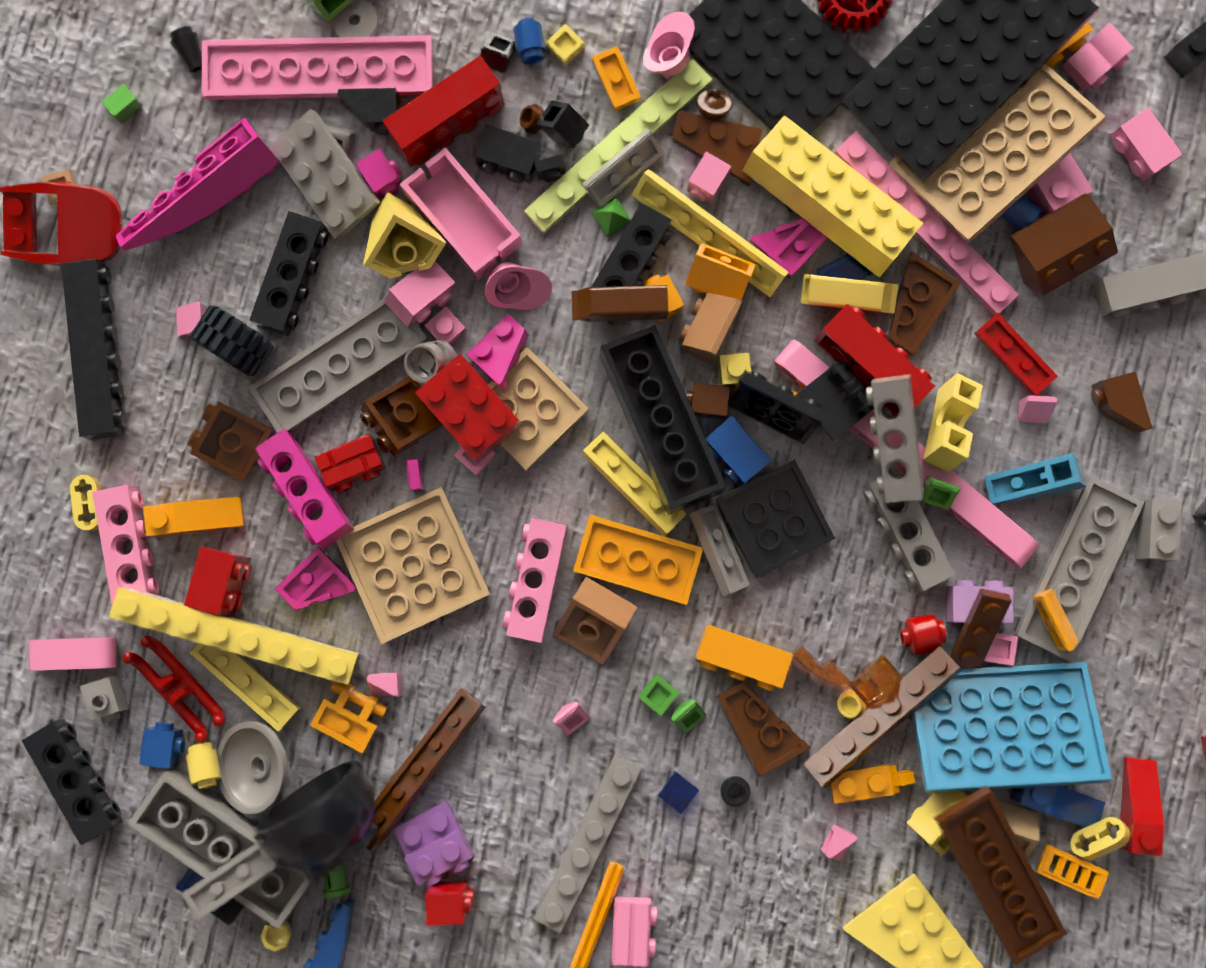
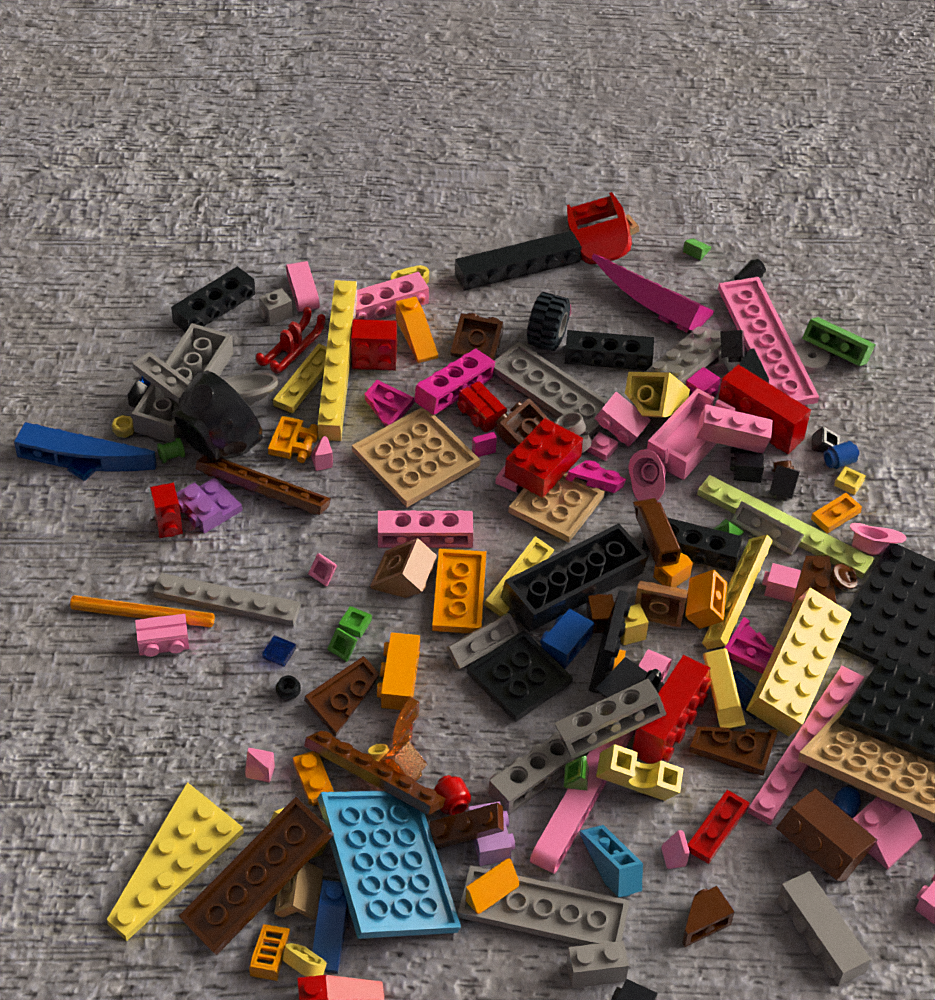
camera: 75 degrees right, 35 degrees down
blue brick [139,722,186,769] -> none
light yellow brick [186,742,222,790] -> none
black plate [534,154,566,182] -> none
bright pink plate [984,633,1018,666] -> none
none -> bright pink brick [696,404,773,454]
none -> black bracket [720,330,747,363]

